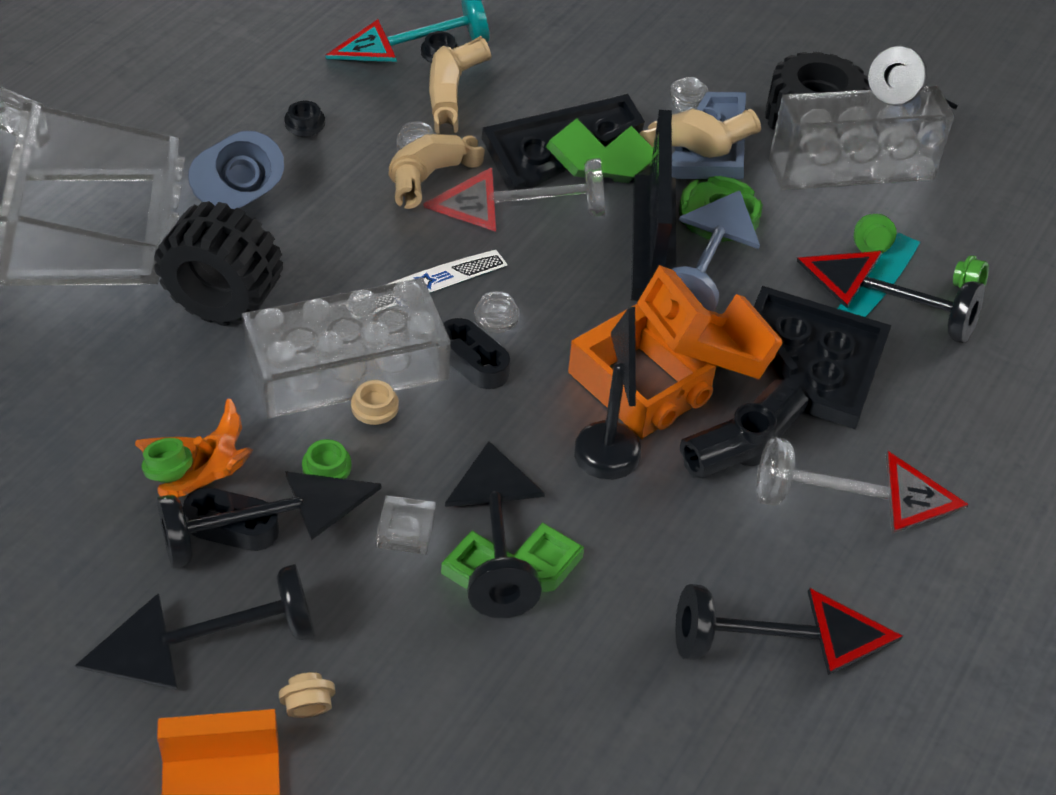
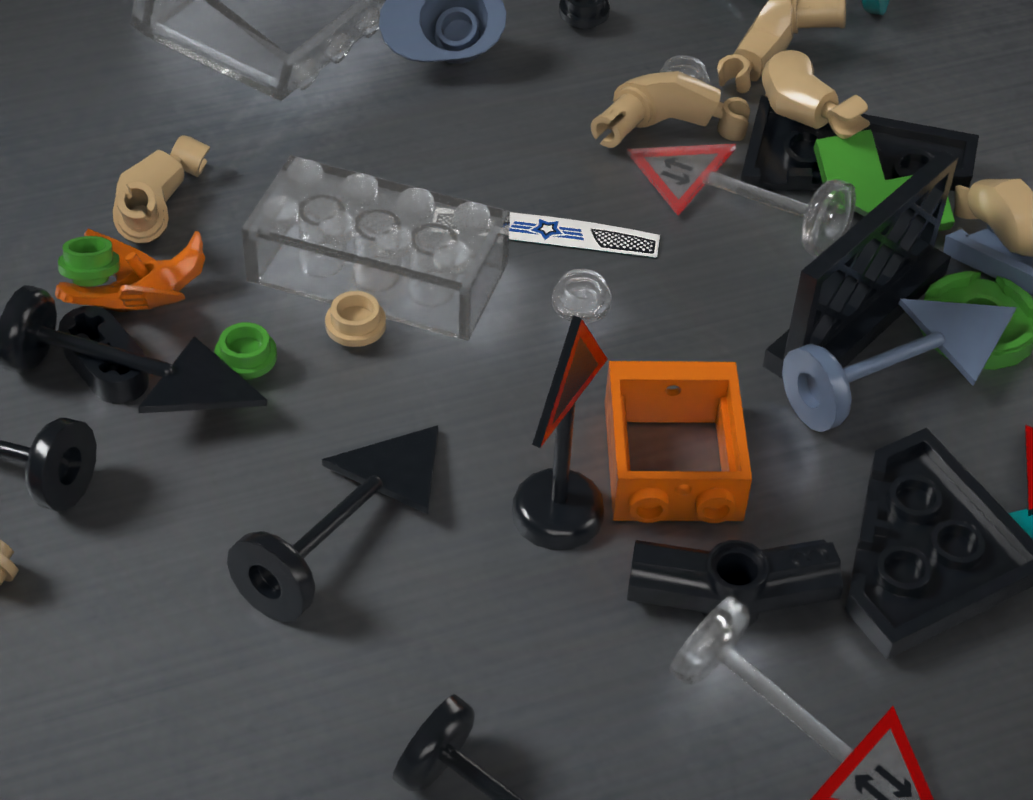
camera: 40 degrees right, 0 degrees up
black tyre [154,201,283,326] -> none
clear plate [376,495,436,555] -> none
black beam [438,318,510,389] -> none
bright green tile [441,522,584,592] -> none
orange panel [637,265,782,379] -> none
none -> tan arm [113,135,210,244]
none -> tan arm [762,50,870,139]

